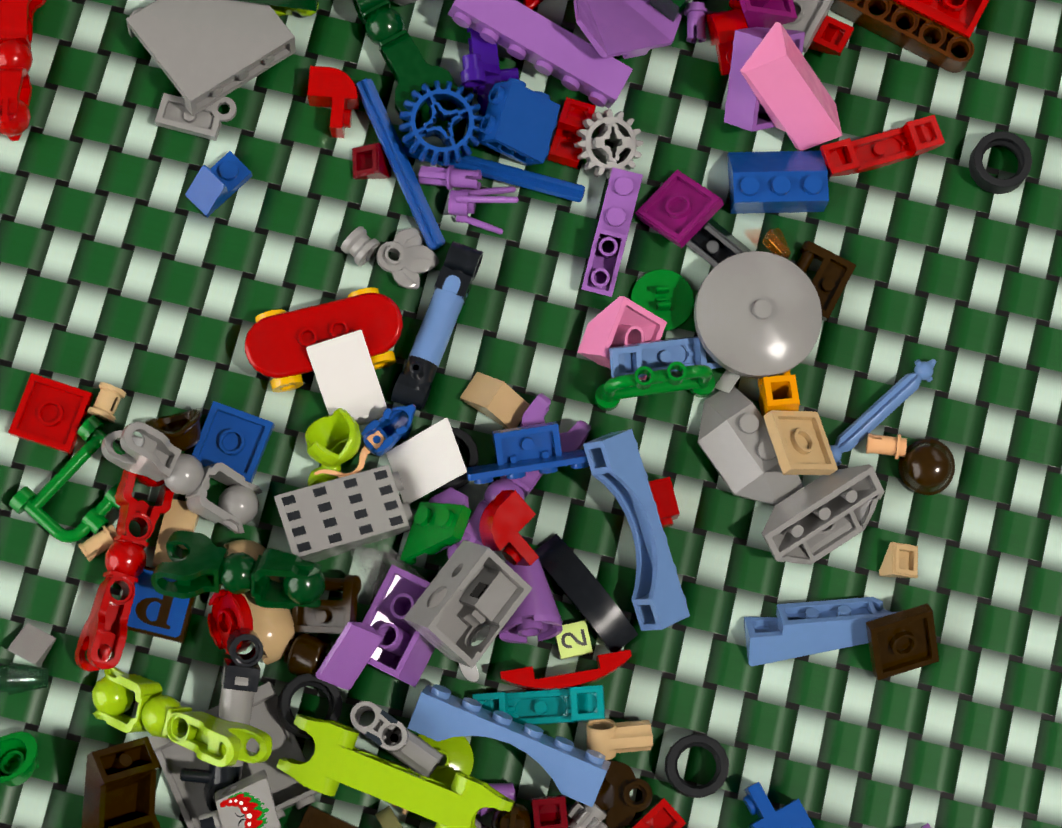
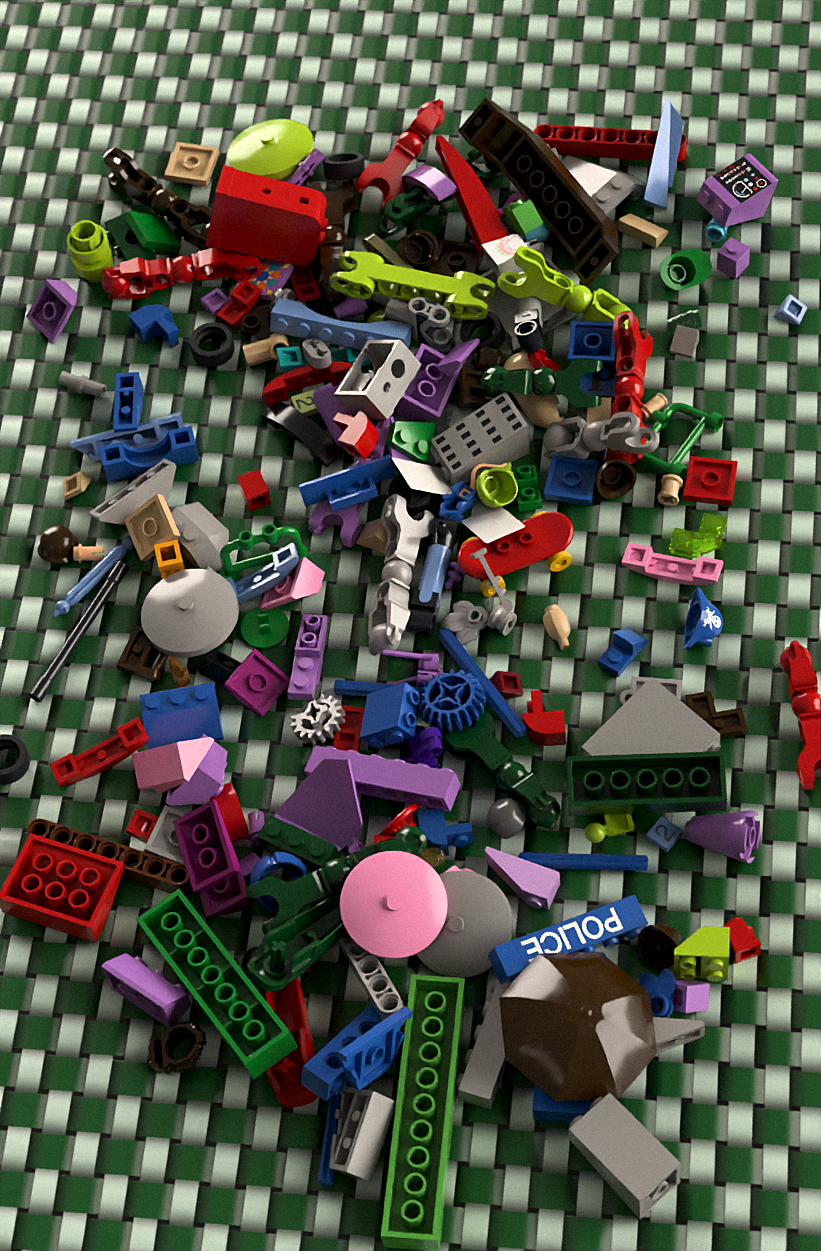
camera: 175 degrees left, 20 degrees down
medium blue arch [583,429,690,631] -> none
dark brown plate [866,603,939,680] -> none
none -> black piece [29,561,129,703]
none -> light grey pin [58,371,107,399]
none -> blue arch [99,426,200,482]
none -> blue slope [113,372,144,432]
none -> light grey beam [302,339,332,369]
none -> light grey piece [368,494,434,656]
none -> medium lavender hair [444,562,467,589]
none -> light grey piece [470,547,513,612]
none -> green slope [512,465,543,512]
none -> tan plant [543,605,570,650]
none -> blue slope [568,321,617,363]
none -> bright pink slope [621,543,723,585]
none -> clear neon green plate [669,513,728,558]
none -> blue hat [684,587,723,650]
none -> dark brown plate [686,691,747,739]

